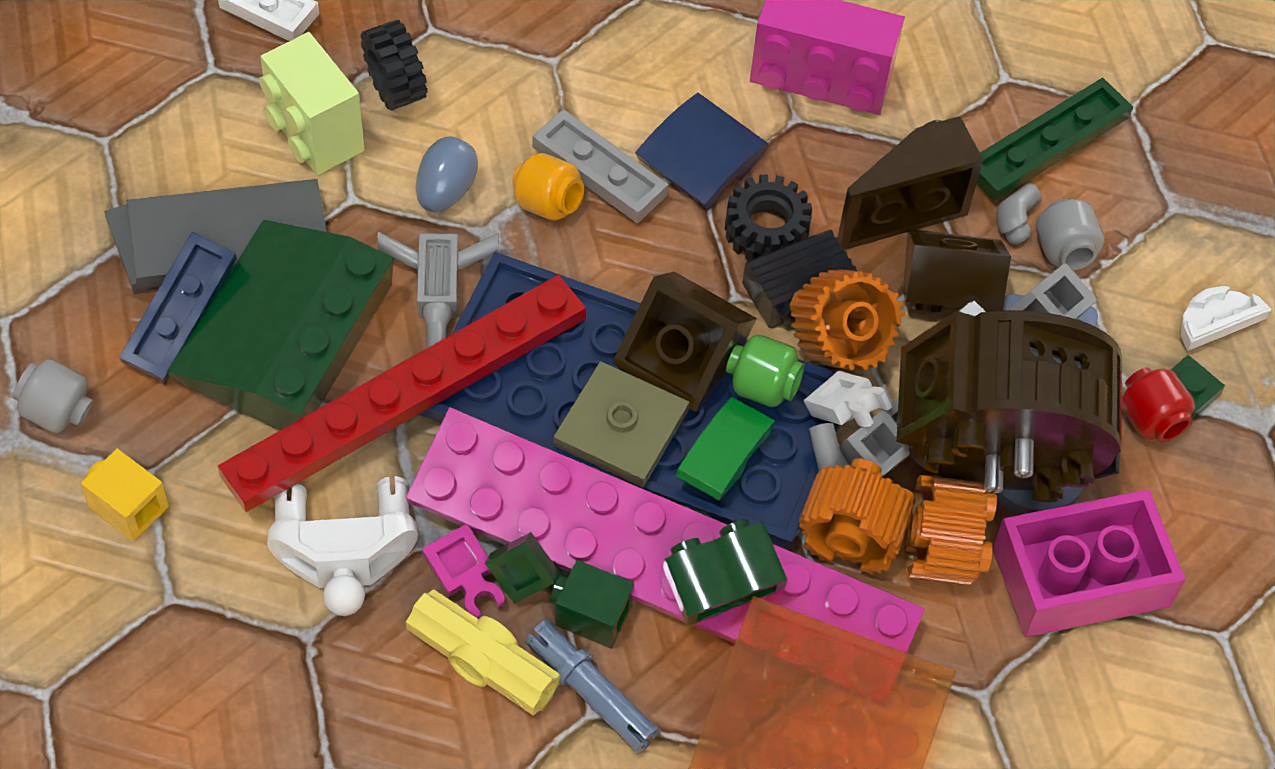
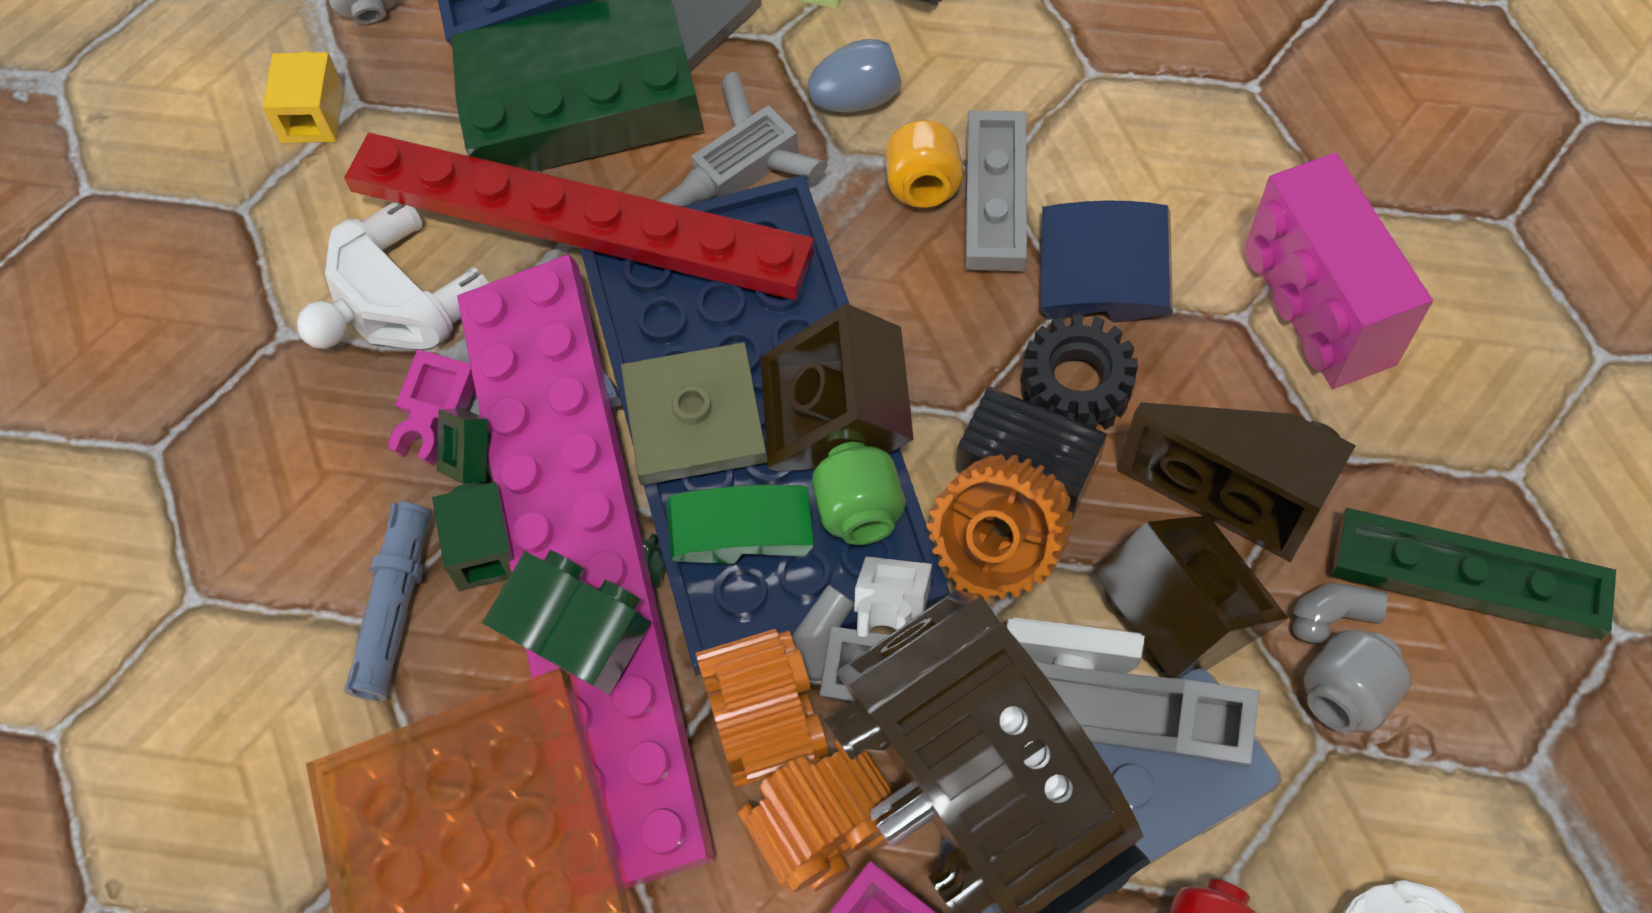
camera: 60 degrees right, 5 degrees up
light yellow piece [406,589,561,716] -> none

